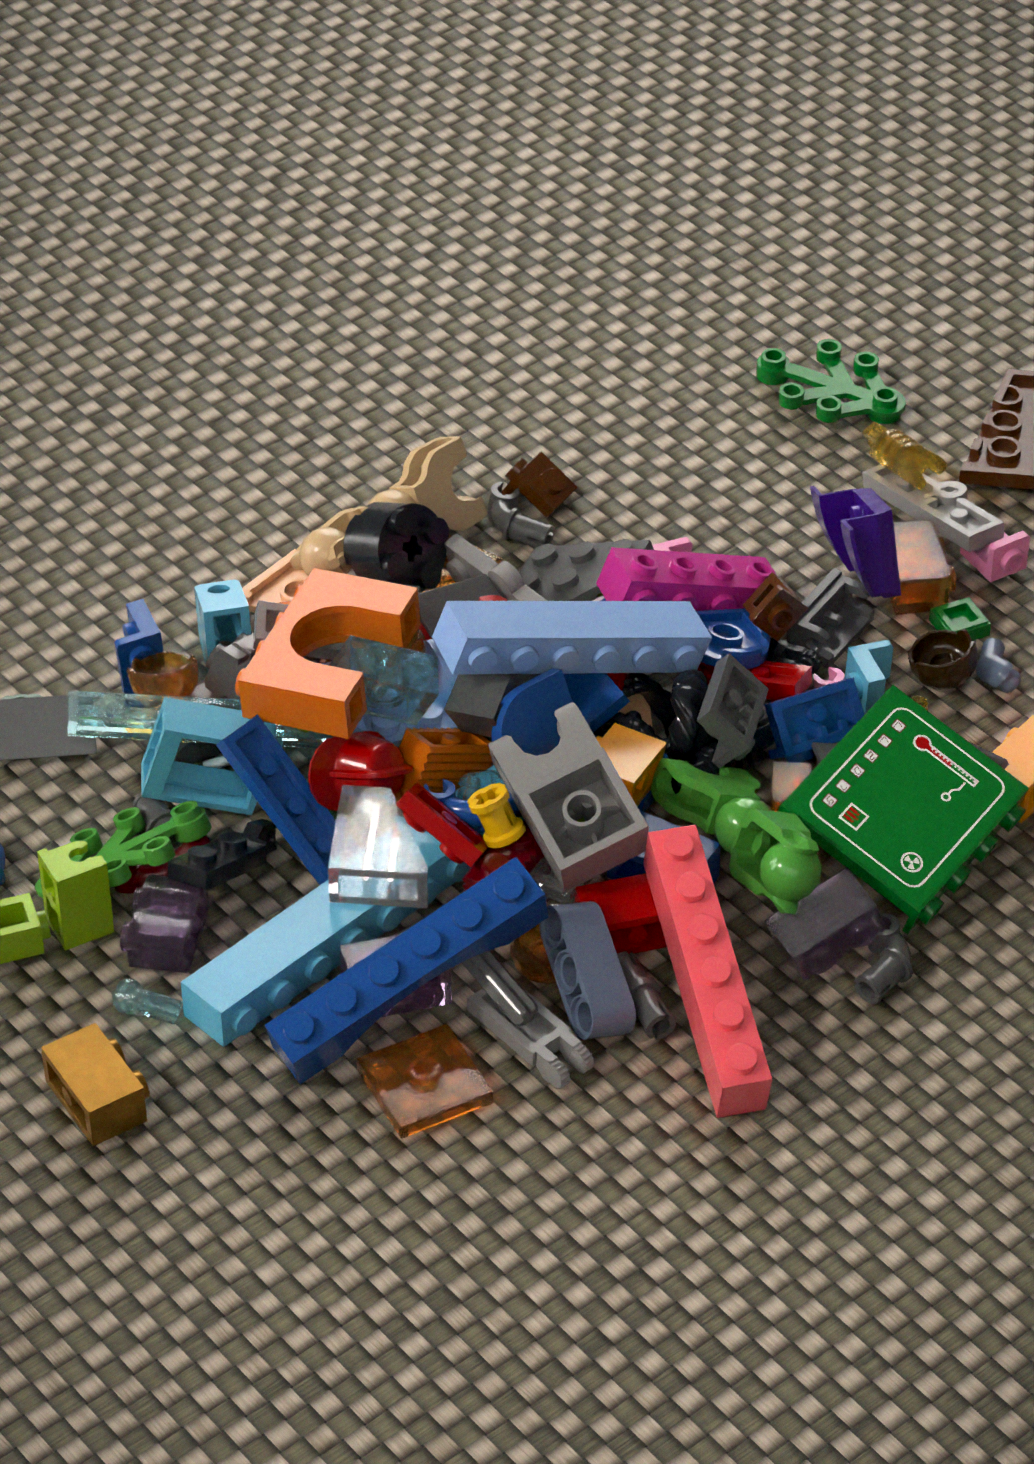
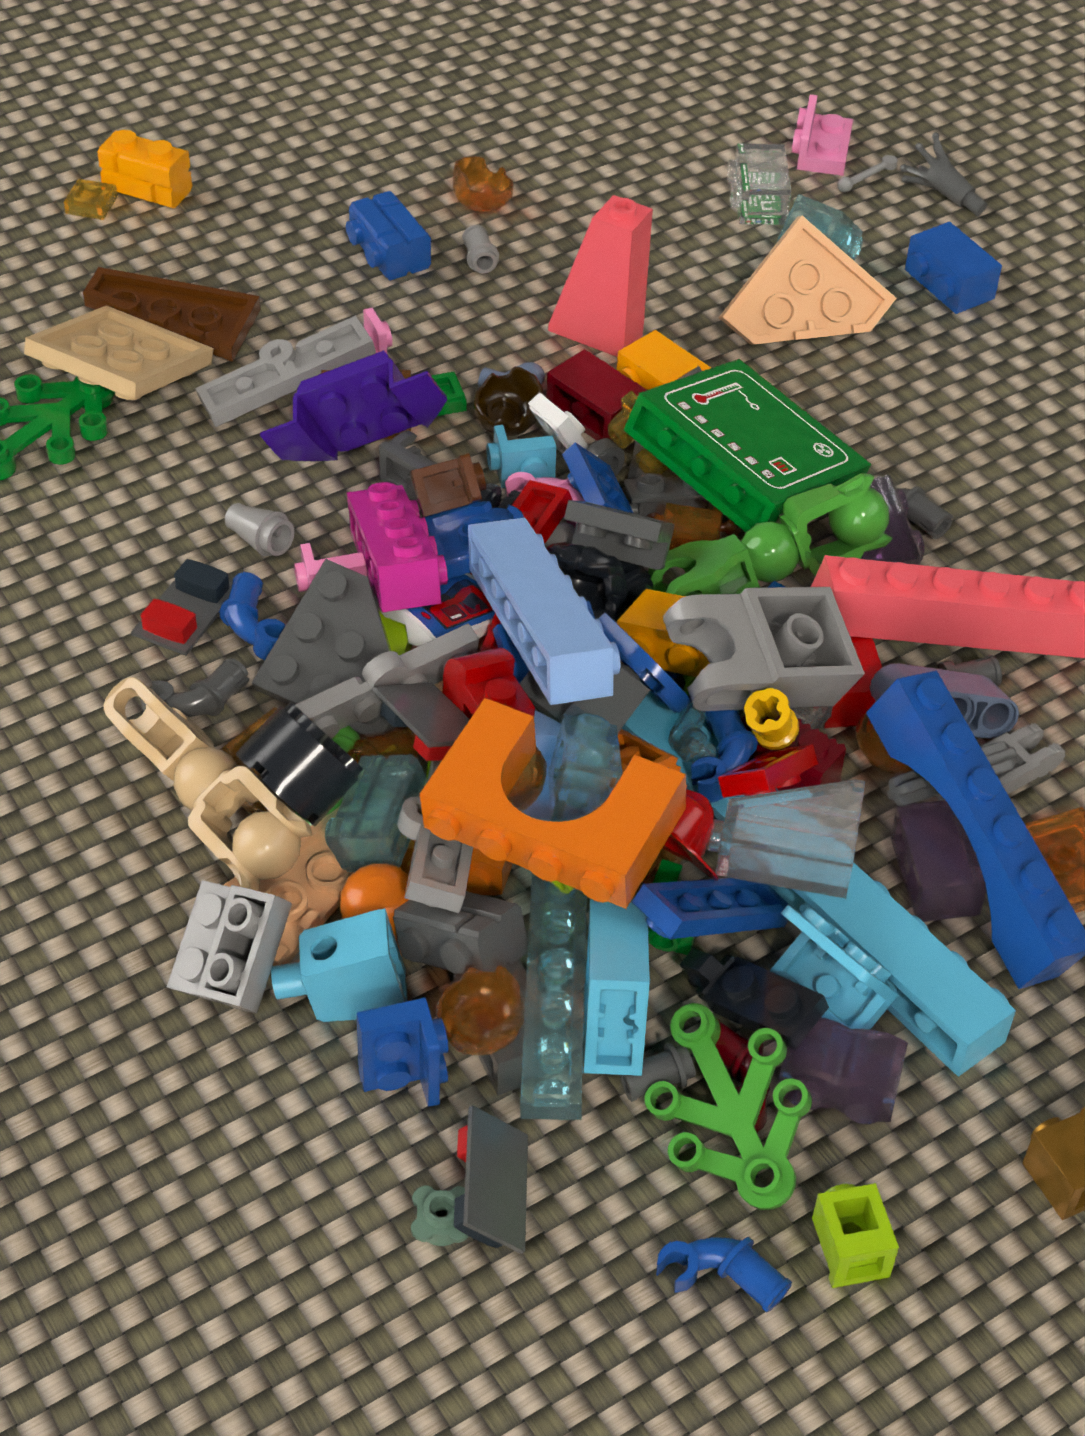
camera: 85 degrees left, 5 degrees up
lime hinge [37,841,114,951] -> none
clear light blue arm [112,979,182,1025] -> none
reddish brown bracket [502,452,578,518] -> none
clear yellow hinge [862,422,947,490] -> none
none -> tan plate [24,305,214,400]
none -> piece [131,559,233,656]
none -> light grey brick [167,880,292,1014]
none -> blue piece [219,572,286,660]
none -> light grey cone [225,503,295,556]
none -> white plate [528,392,589,454]
none -> dark red brick [546,349,647,444]
none -> medium azure bracket [770,905,899,1047]

